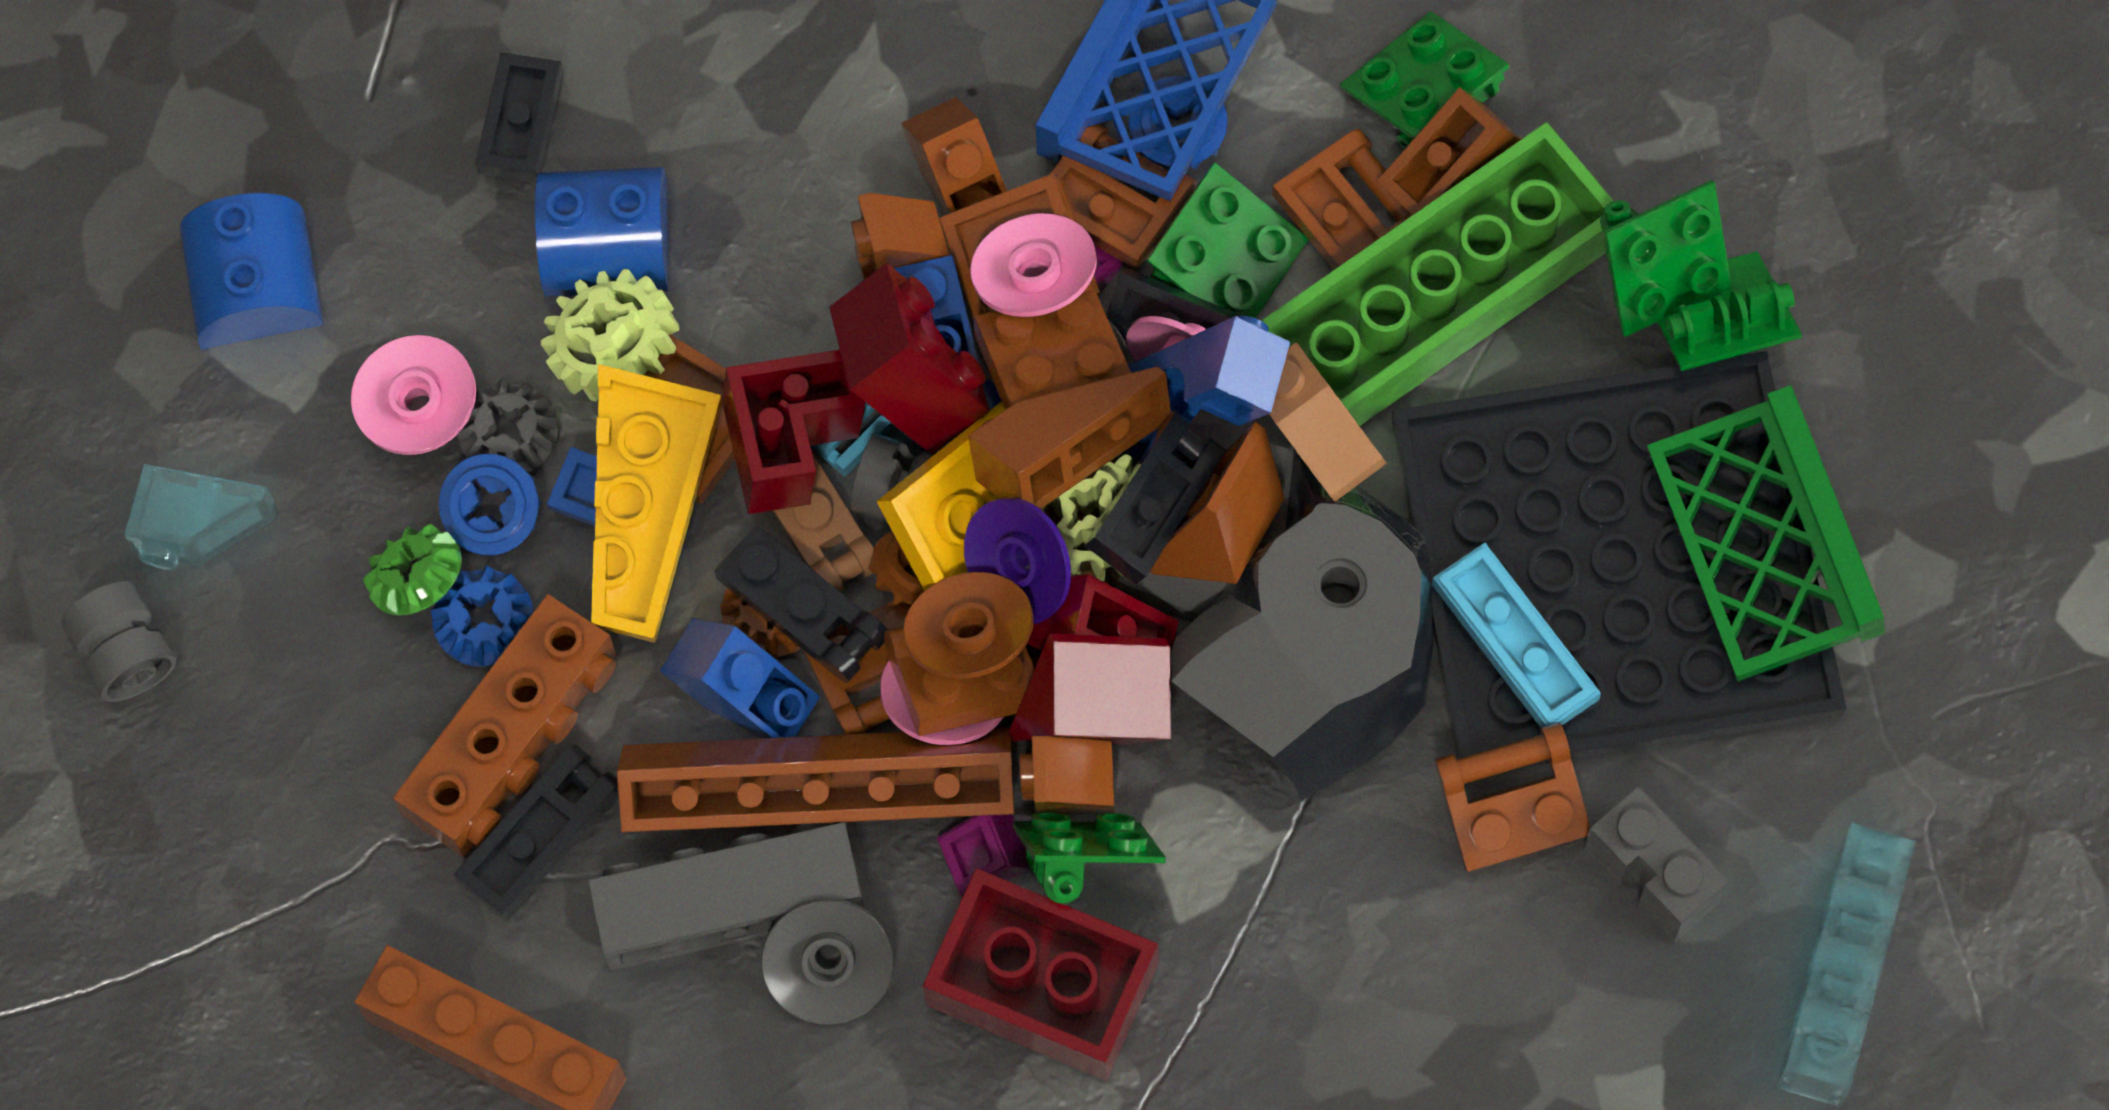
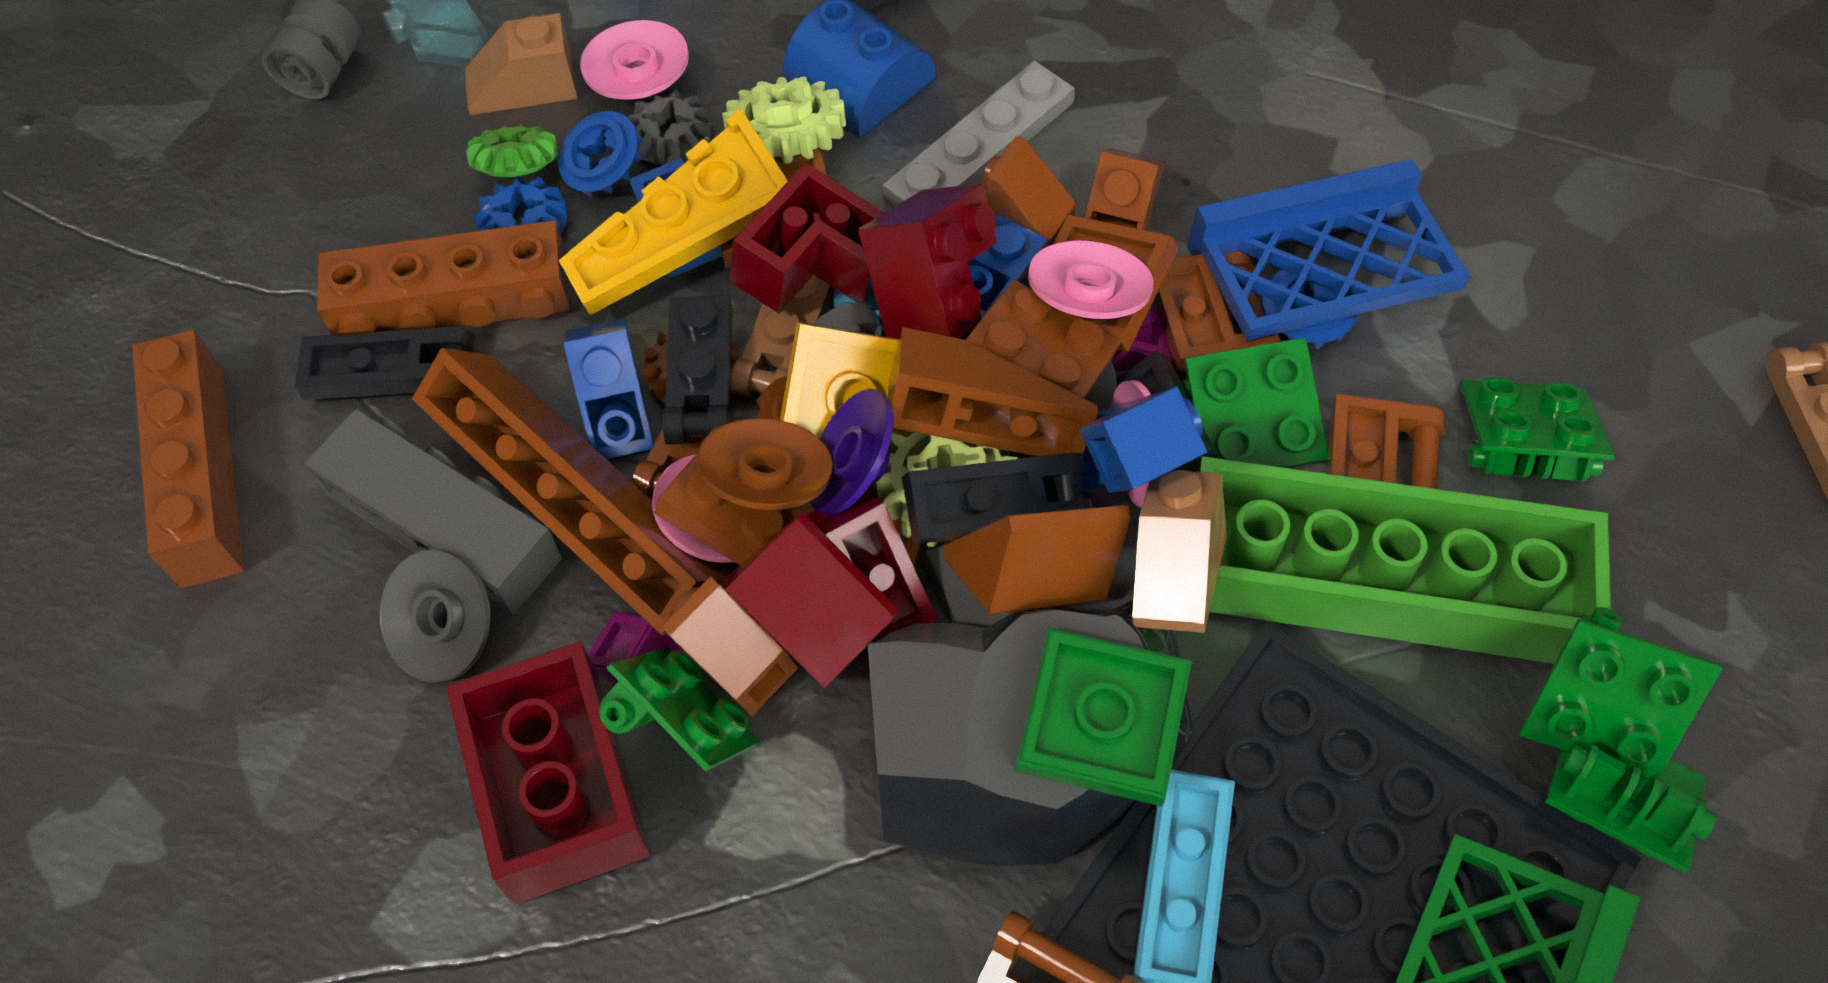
camera: 45 degrees right, 10 degrees down
dark orange slope [1376,87,1521,215] -> none
none -> medium nougat slope [465,13,578,116]
none -> light grey plate [882,60,1075,207]
none -> green tile [1015,628,1192,807]

